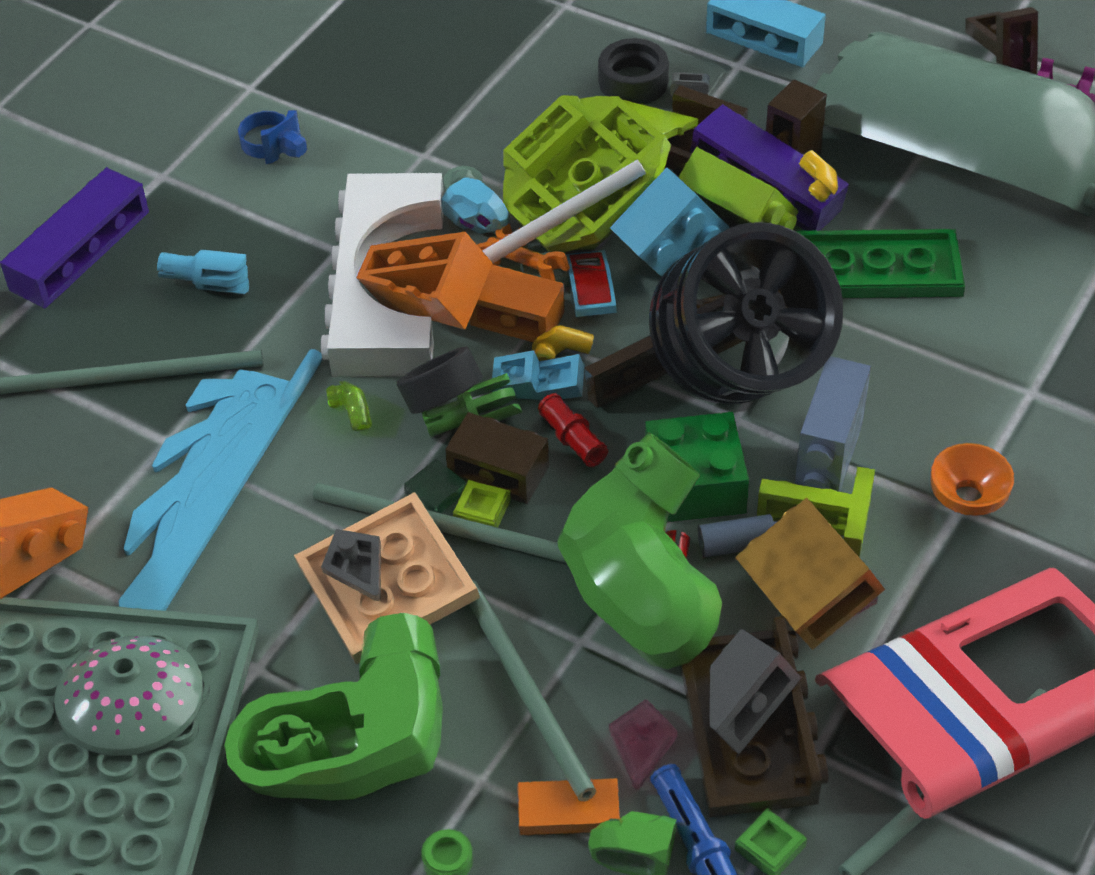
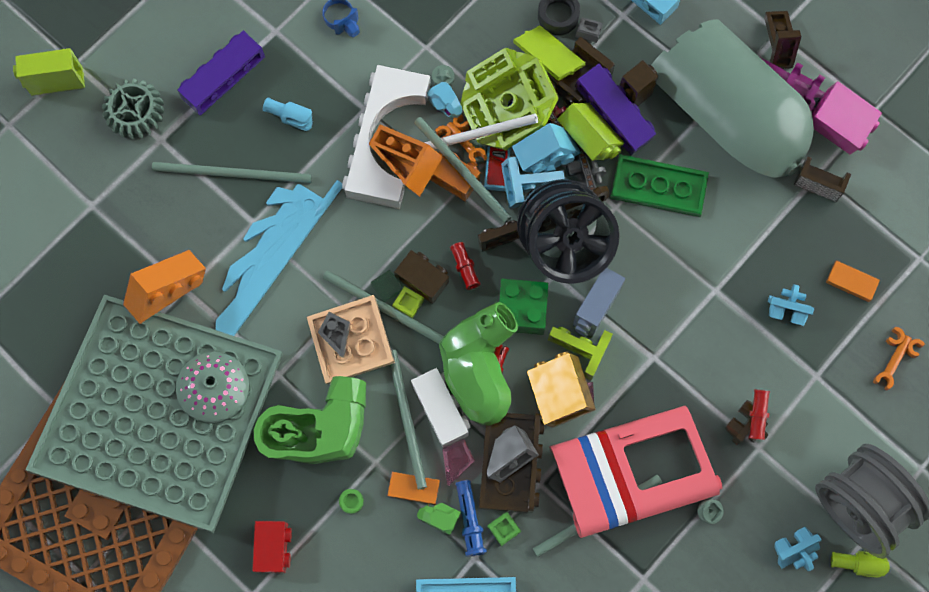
camera: 10 degrees right, 25 degrees up
clear neon green arm [326,381,373,431] -> none
black tyre [397,346,483,414] -> none
bright green arm [421,373,523,438] -> none
medium azure slope [492,350,585,400] -> none
yellow arm [532,325,594,361] -> none
sand blue cylinder [698,514,779,558] -> none
yellow arm [799,150,838,202] -> none
orange piece [931,443,1014,516] -> none
none -> white brick [411,368,471,448]
none -> sand green piece [414,117,511,223]
none -> medium azure bracket [501,157,565,208]

